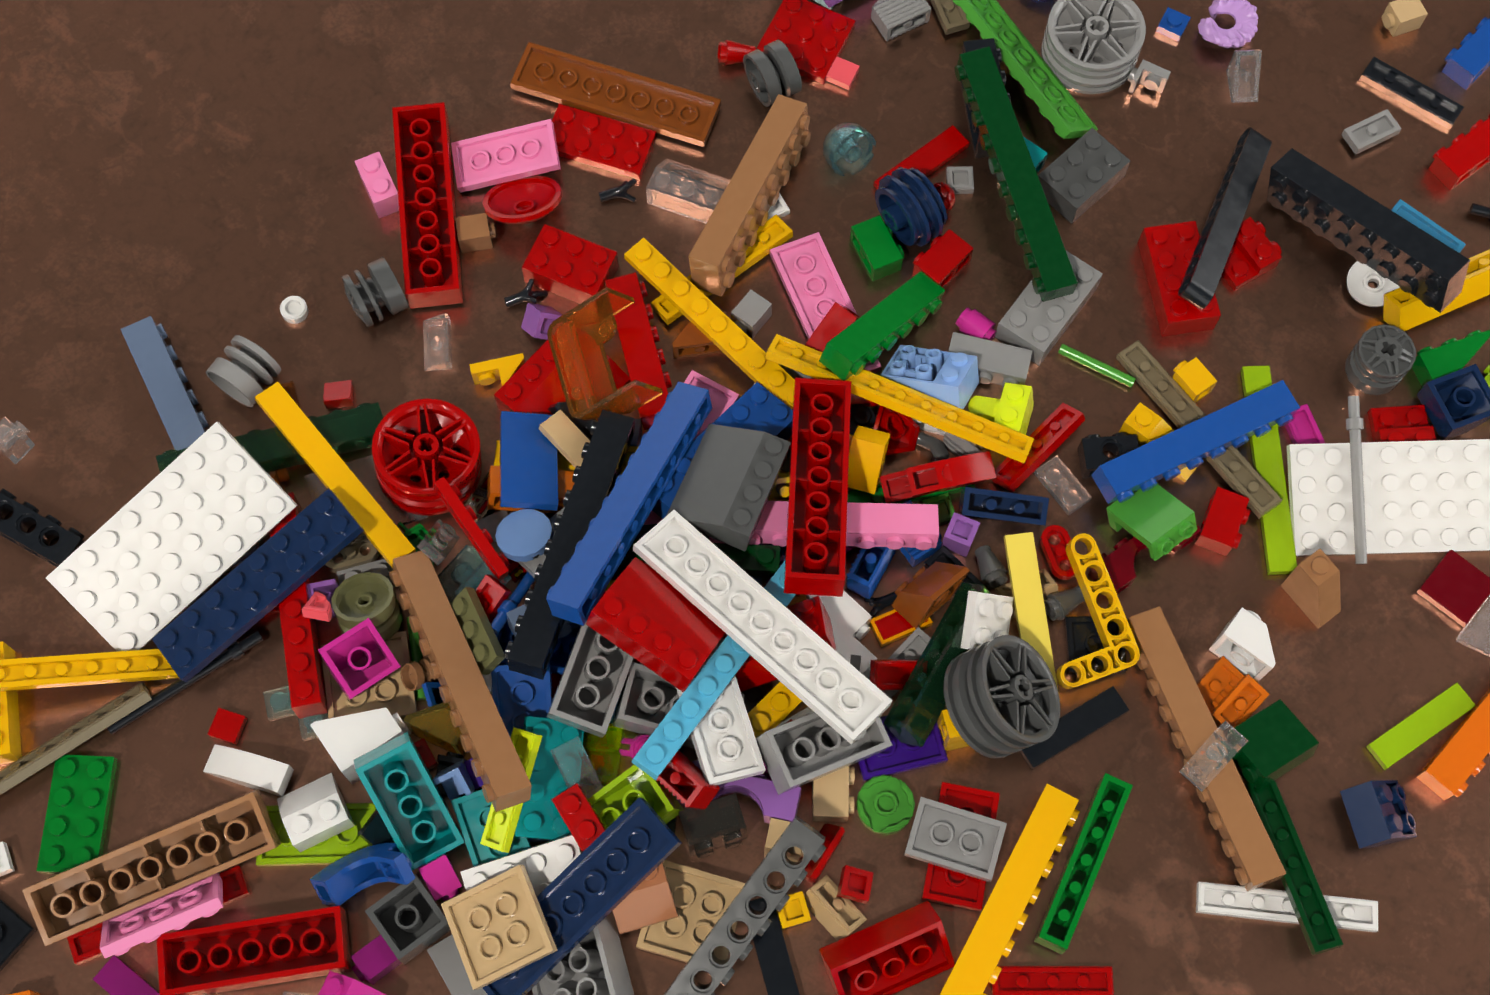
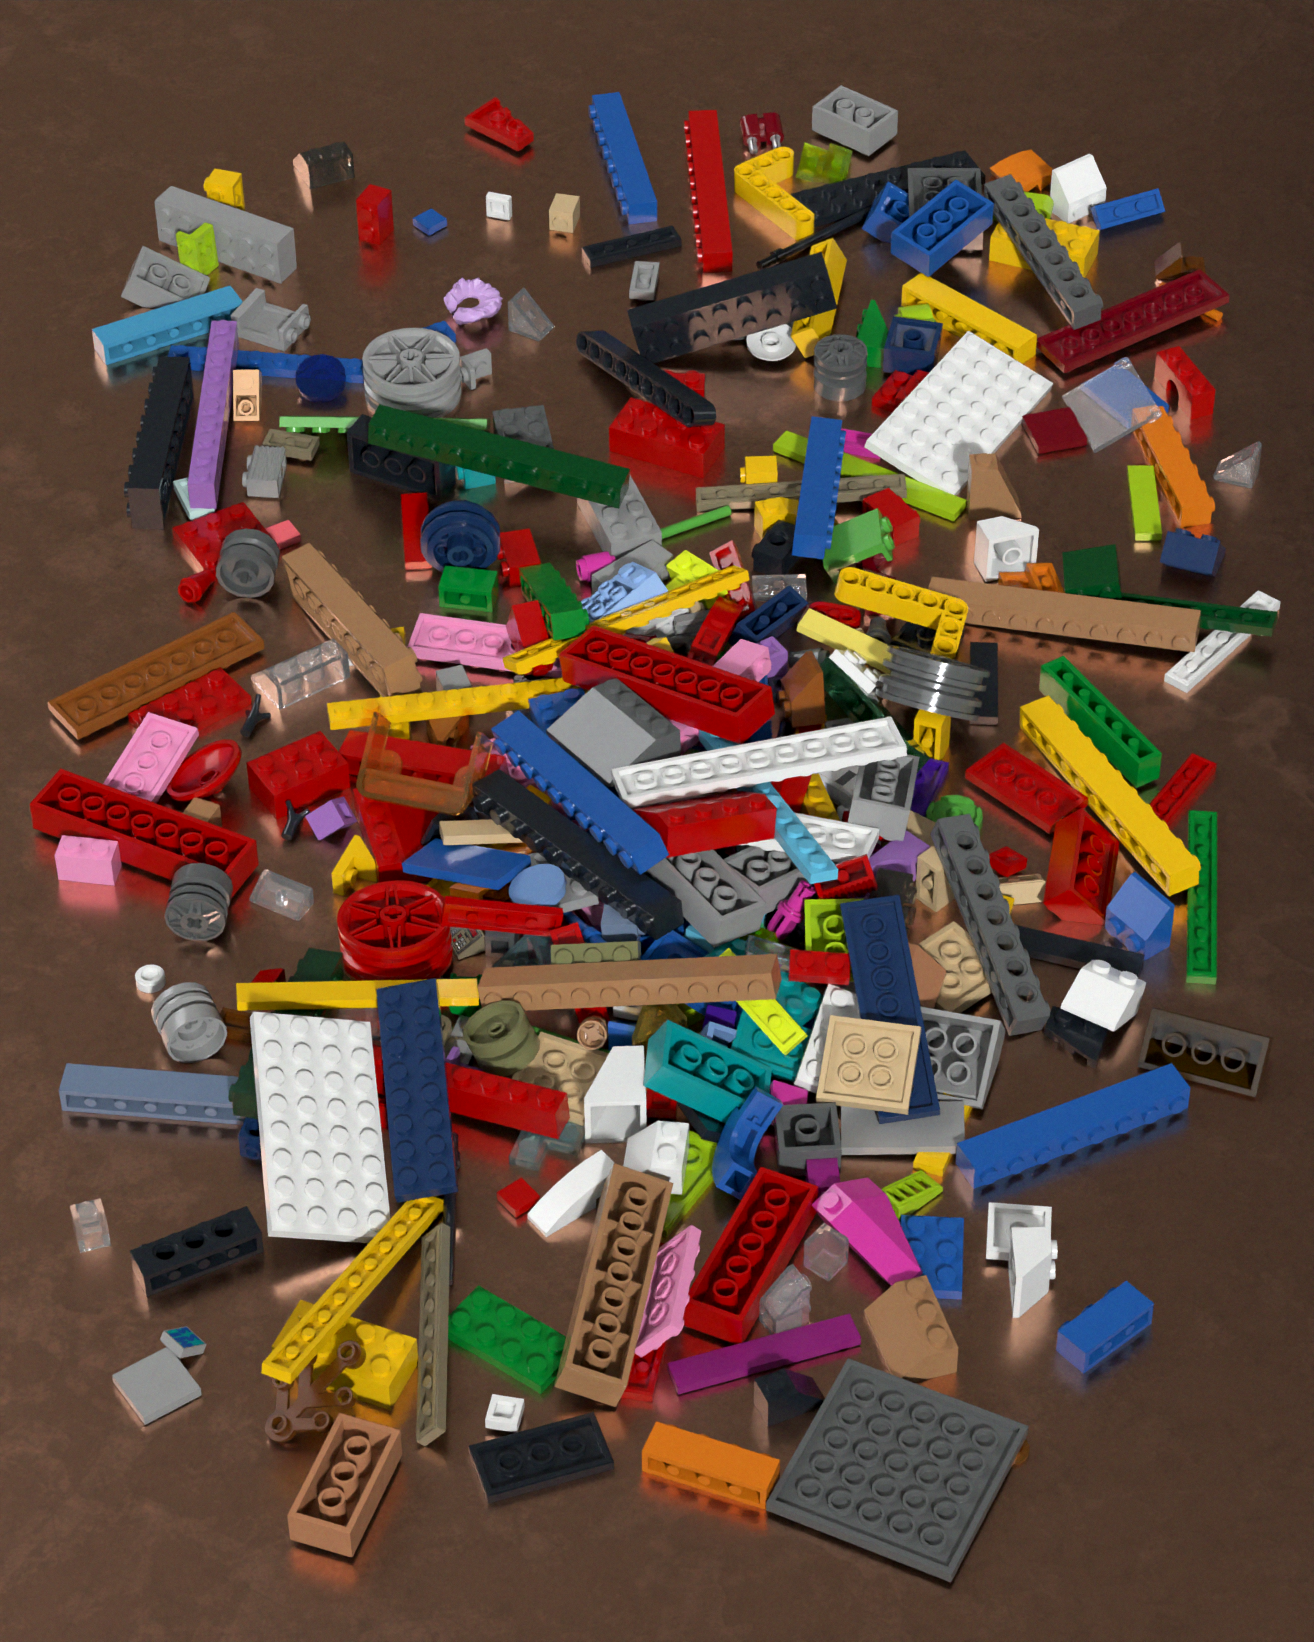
camera: 55 degrees left, 25 degrees down
coral tile [302,591,333,622] -> none
dark pink slope [318,618,401,700] -> none
clear plate [417,519,460,565] -> none
clear light blue cylinder [823,122,876,176] -> none
light grey plate [904,797,1007,882] -> none
clear slope [1179,721,1248,792] -> none
light grey bar [1346,396,1367,564] -> none

